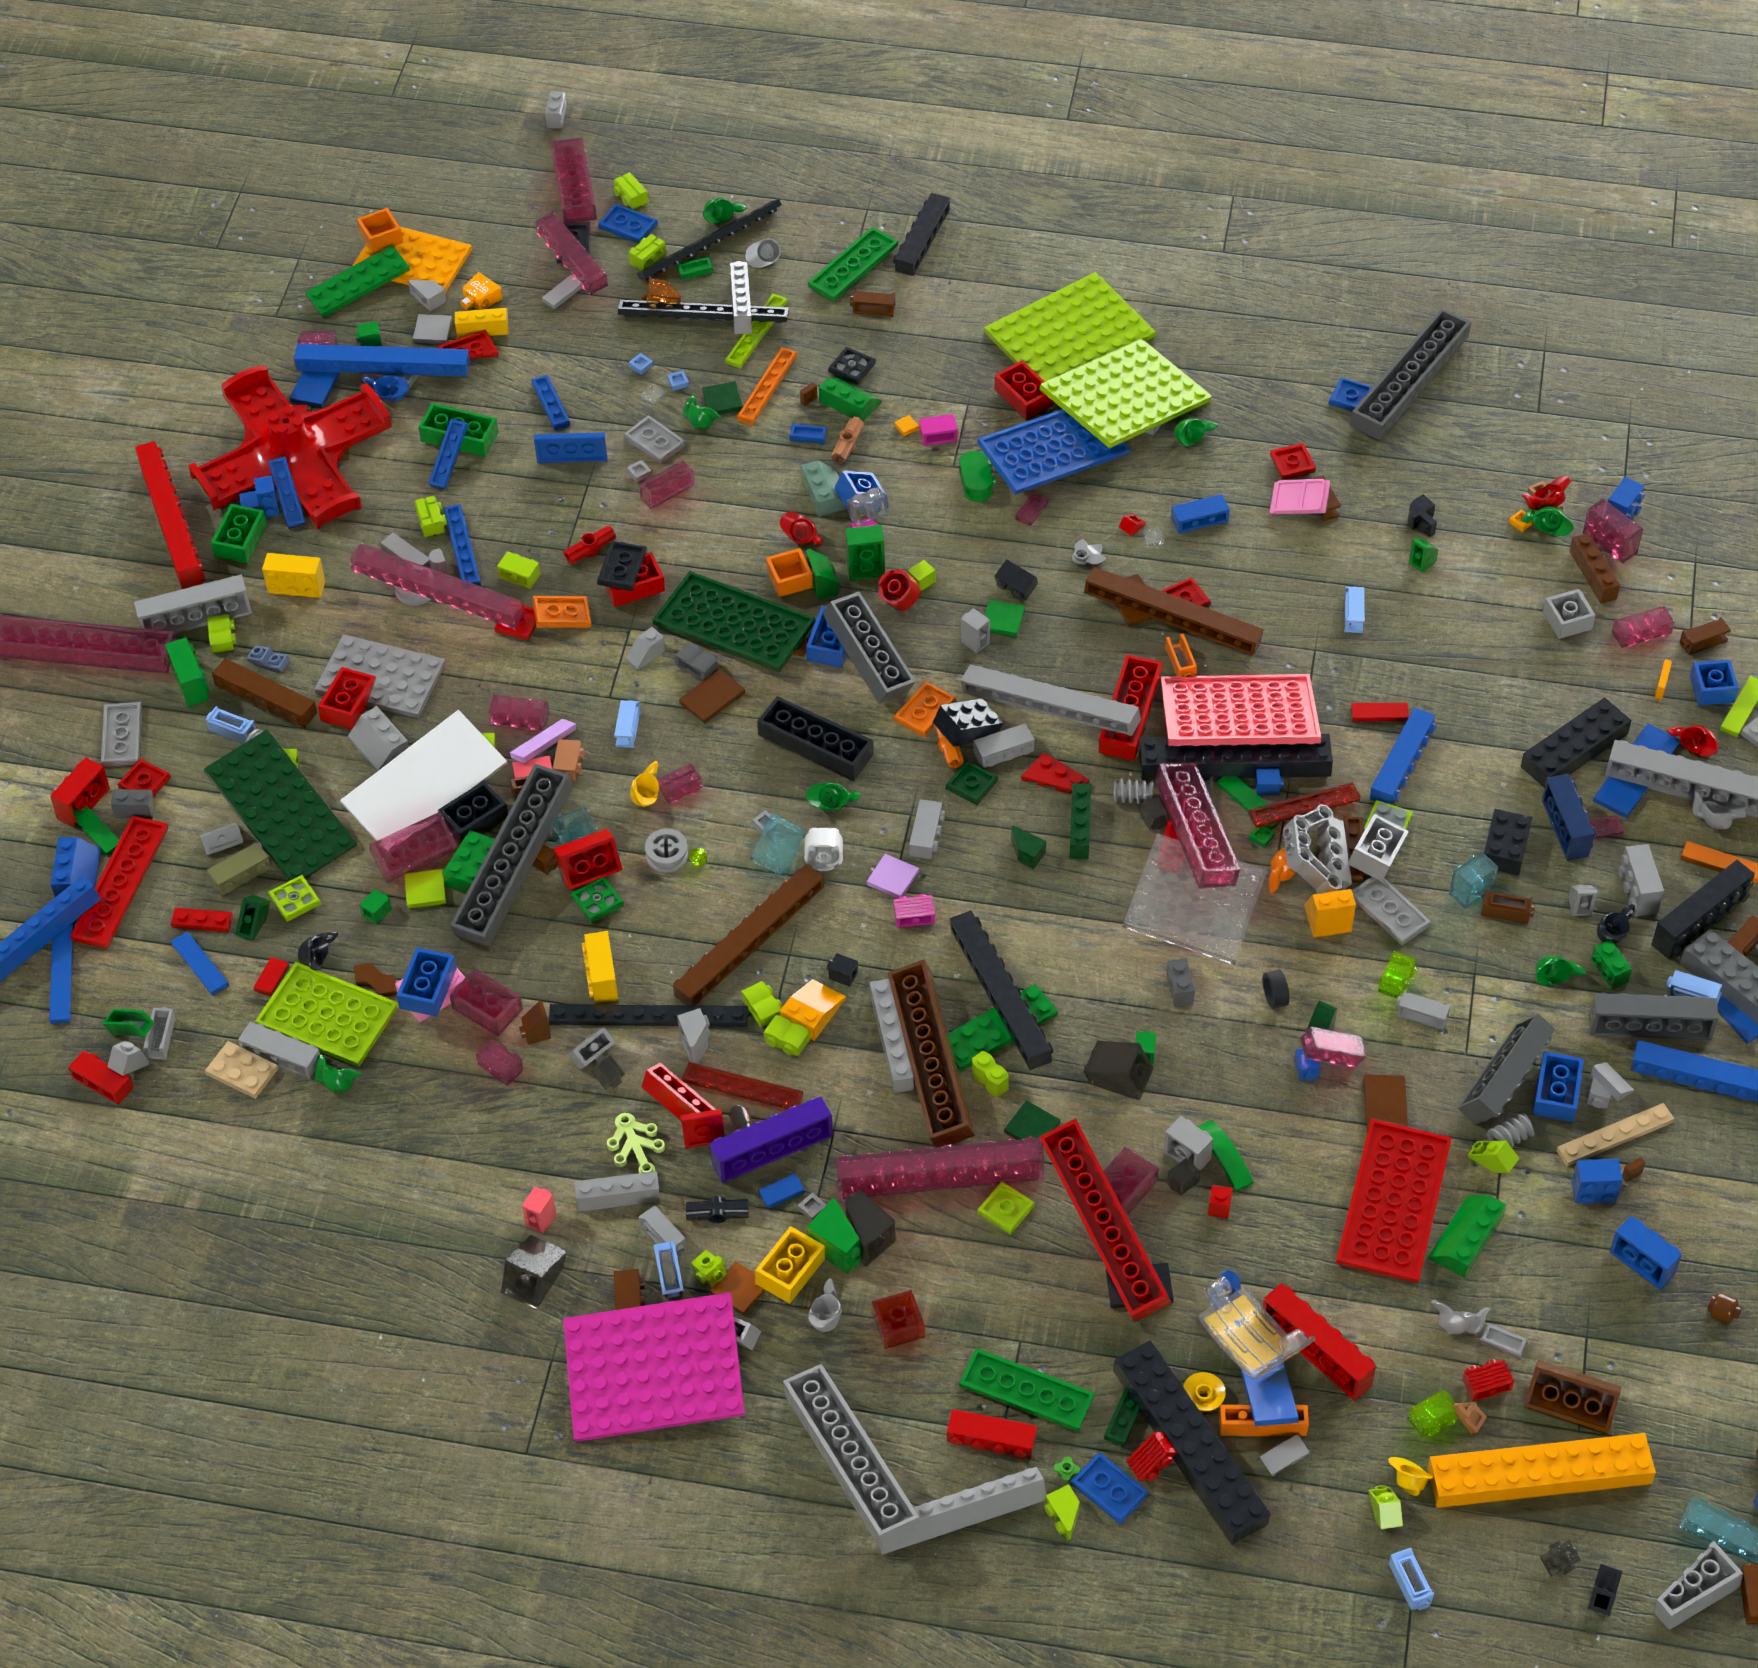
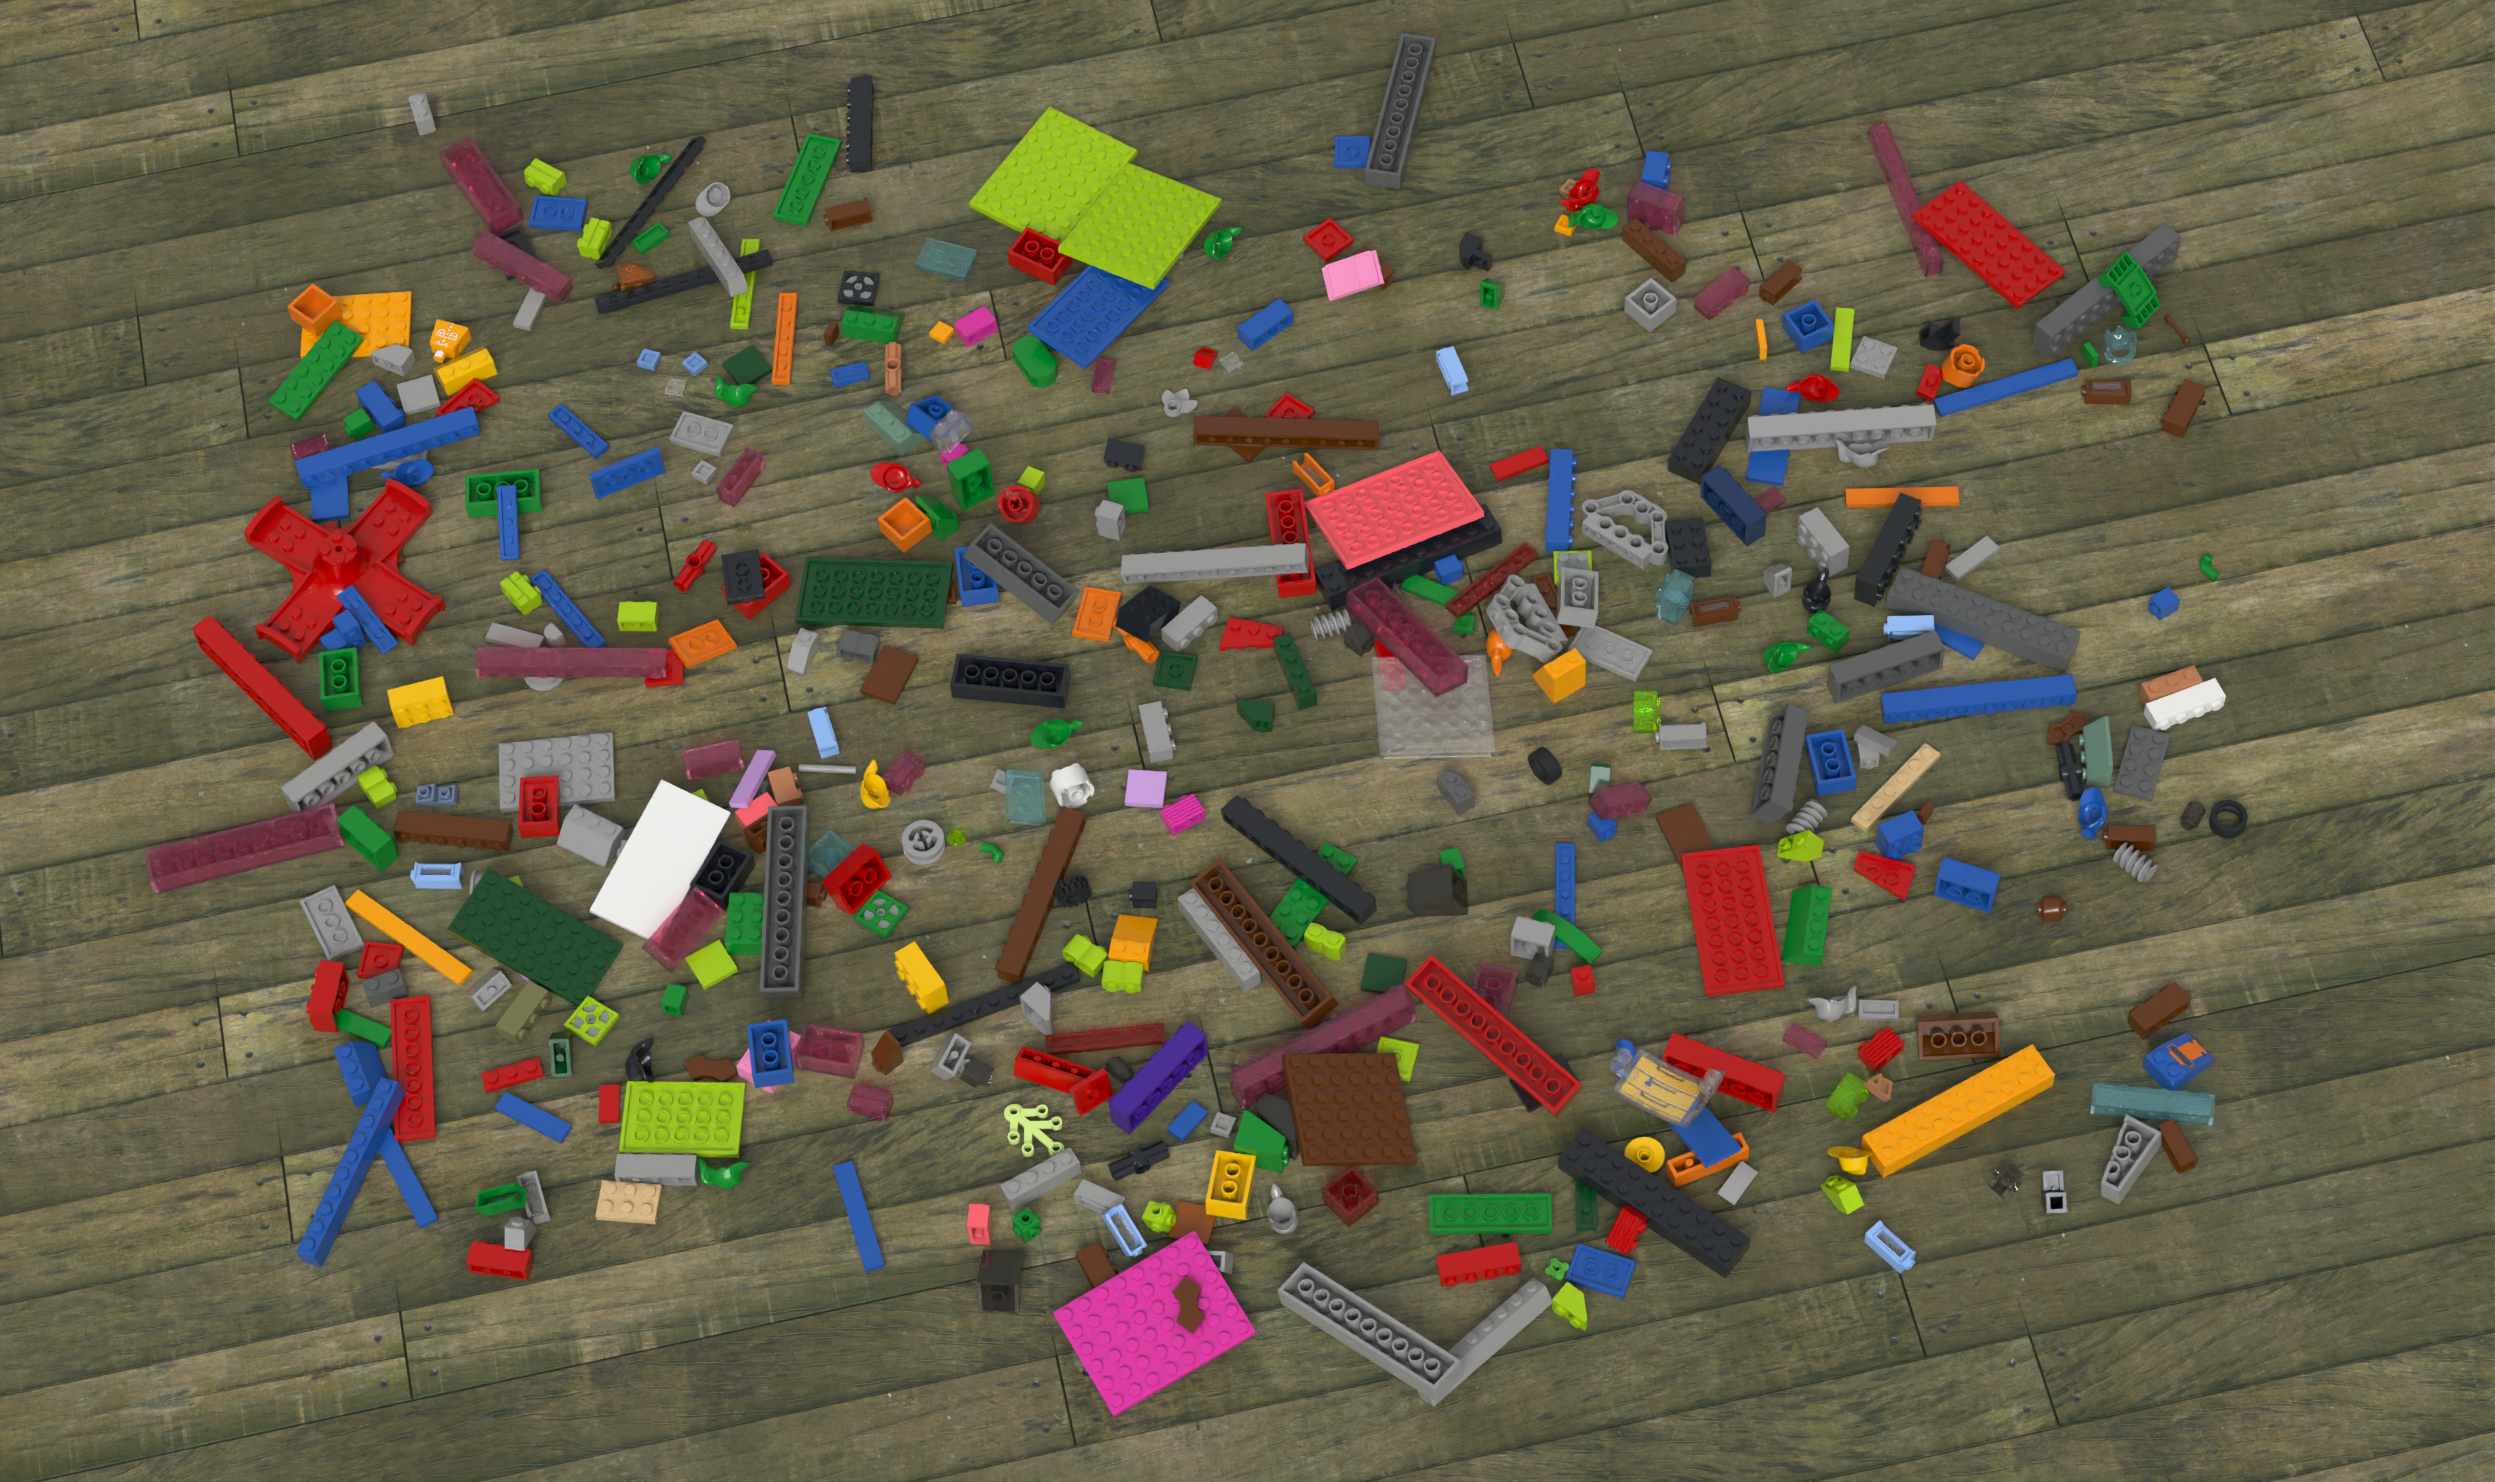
camera: 20 degrees left, 5 degrees up
none -> light orange tile [345,890,473,987]
none -> blue brick [355,381,405,433]
none -> light grey bar [799,764,857,774]
none -> blue tile [833,1161,885,1273]
none -> clear light blue tile [914,237,978,281]
none -> green arm [980,842,1004,863]
none -> green brick [1012,1207,1042,1243]
none -> black tyre [1054,875,1092,908]
none -> reddish brown tile [1173,1277,1205,1335]
none -> reddish brown plate [1282,1053,1417,1166]
none -> blue tile [1555,843,1575,949]
none -> light grey brick [1582,490,1668,570]
none -> clear pink tile [1782,1023,1828,1059]
none -> red wing [1854,850,1916,902]

